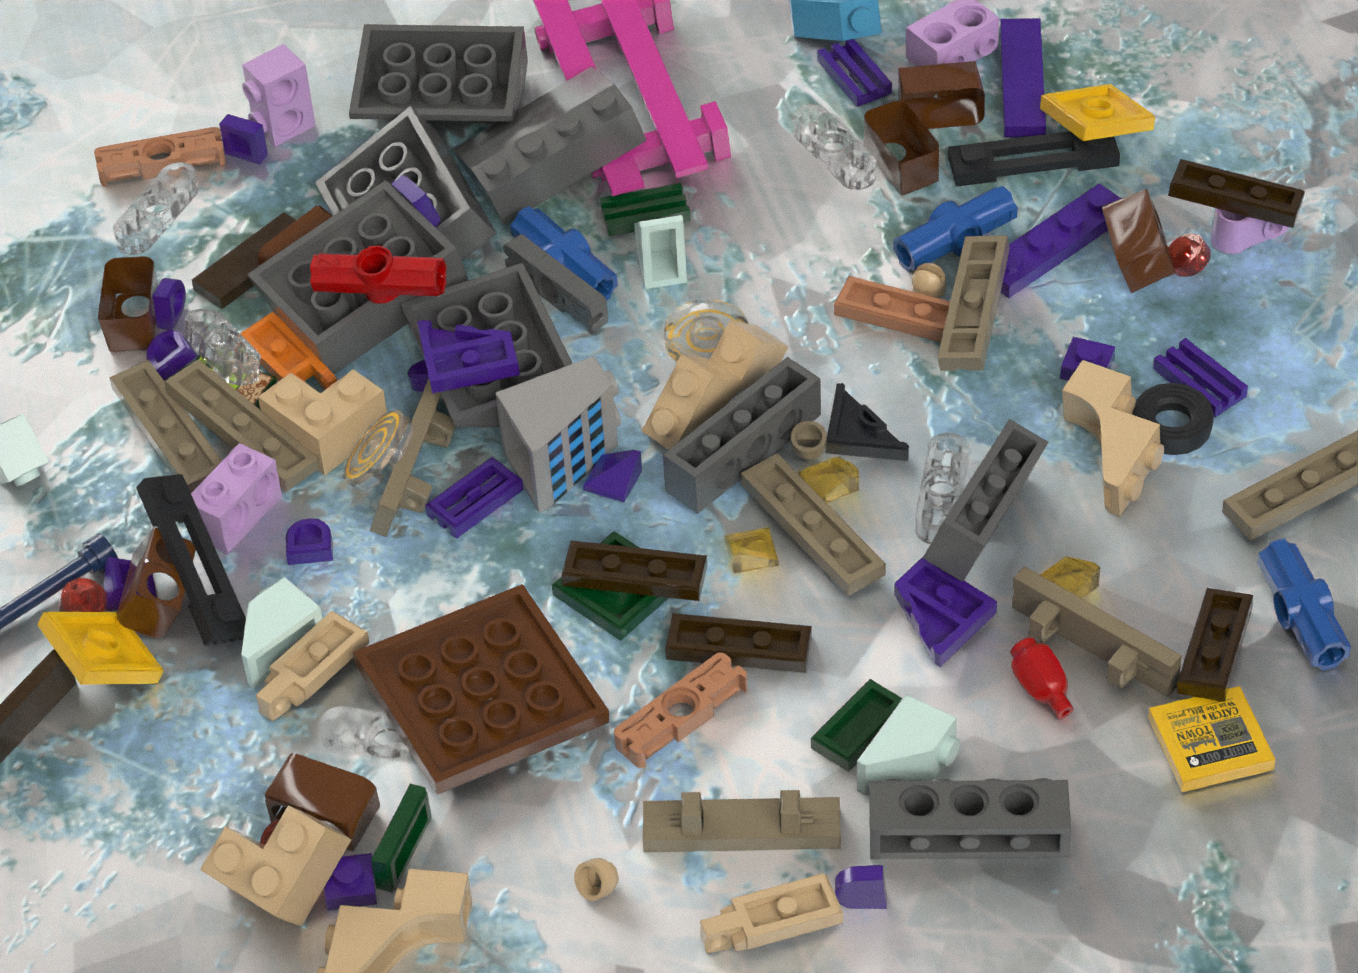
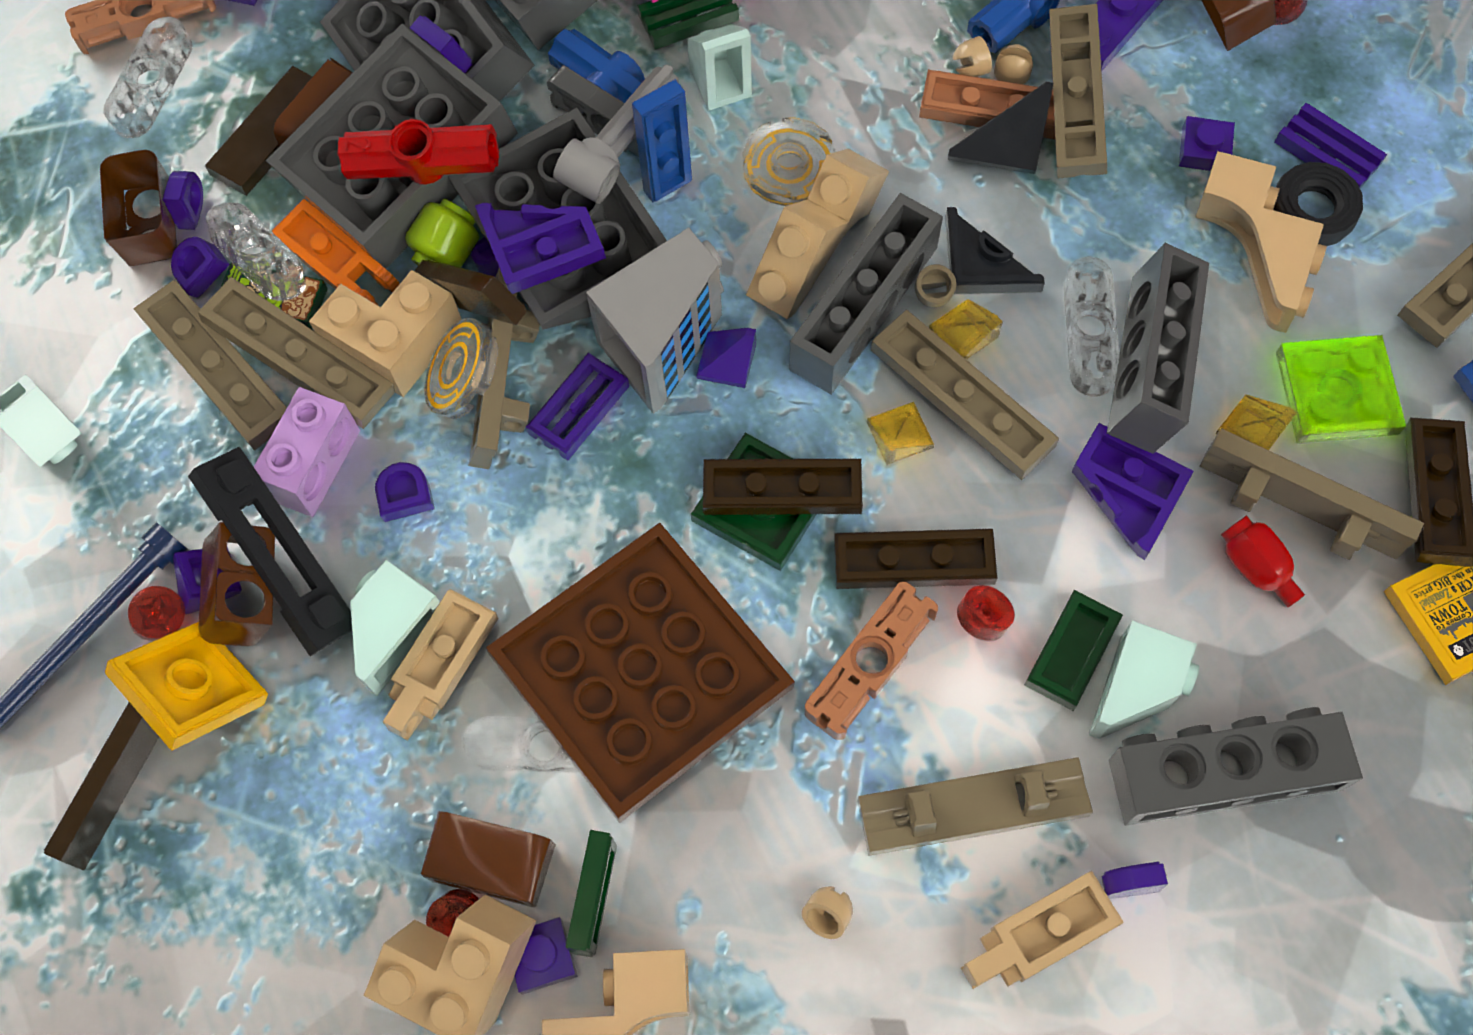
camera: 10 degrees left, 20 degrees up
none -> lime head [405,199,479,268]
none -> dark brown tile [414,260,527,325]
none -> light grey axle [553,65,679,204]
none -> blue tile [632,79,692,203]
none -> black tile [948,82,1054,174]
none -> tan hinge [953,36,992,77]
none -> clear red tile [957,585,1015,641]
none -> clear neon green plate [1276,335,1406,443]

